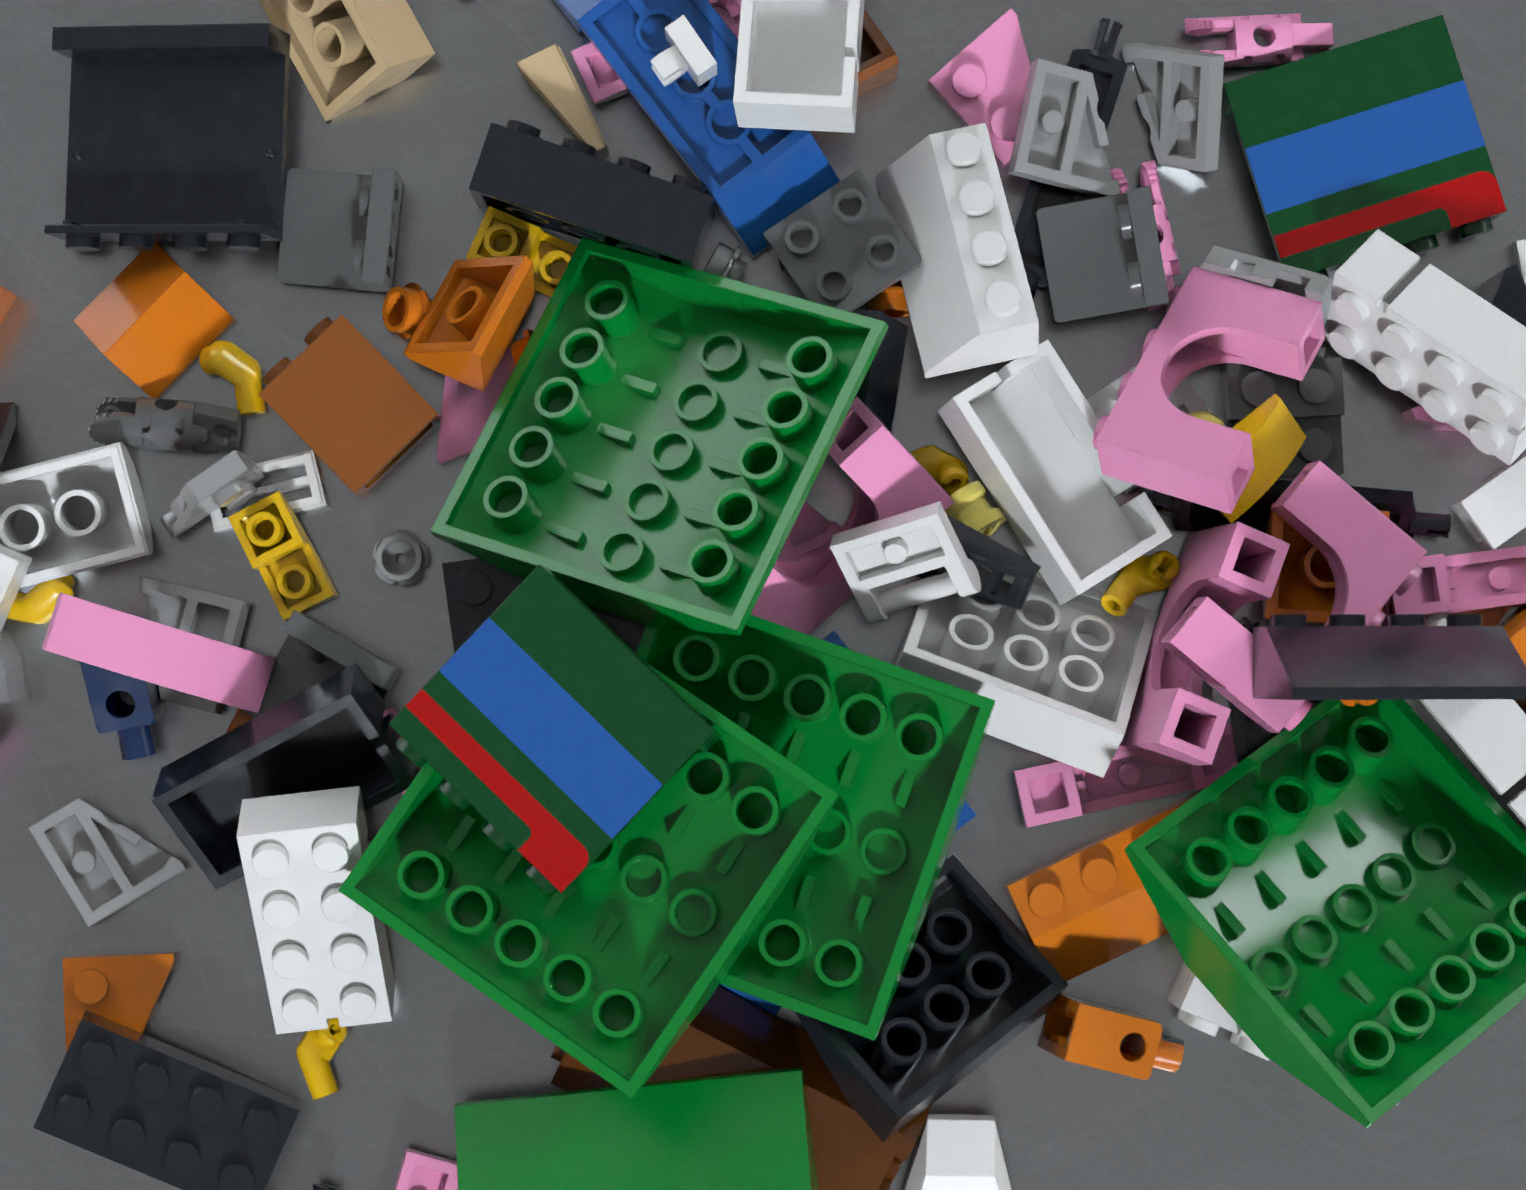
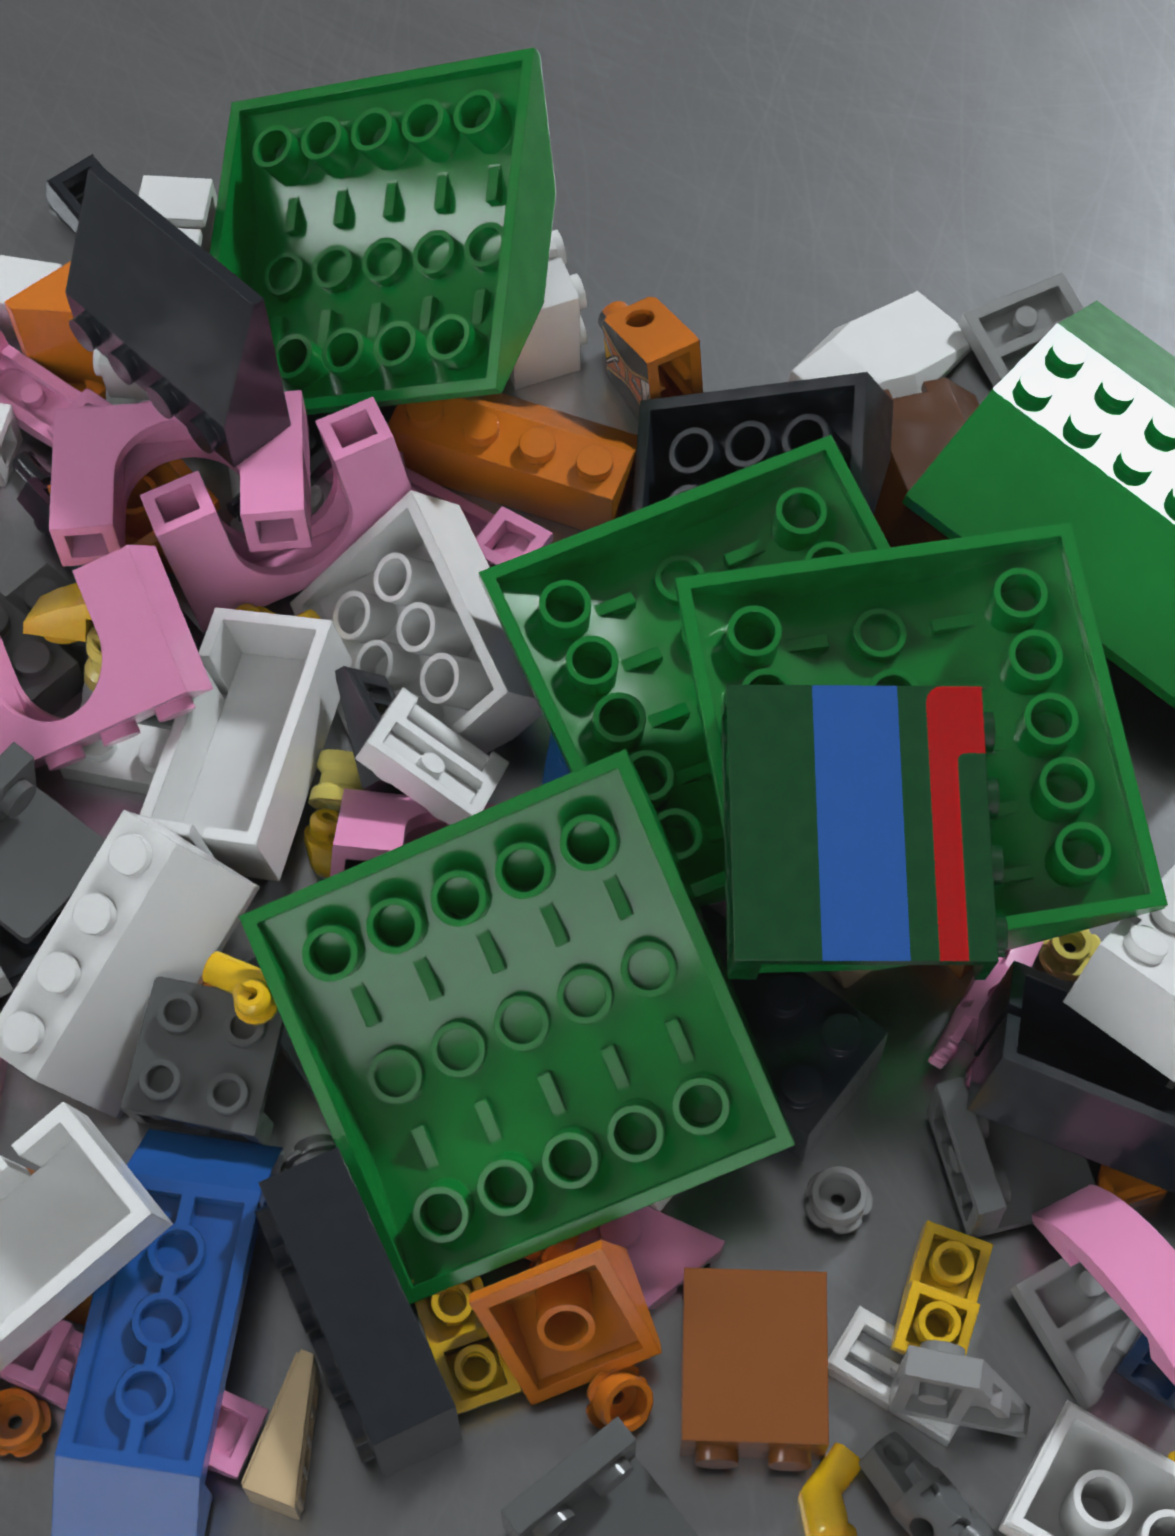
camera: 130 degrees left, 25 degrees down
white tile [650,15,718,87] -> none
none -> yellow arm [202,951,278,1025]

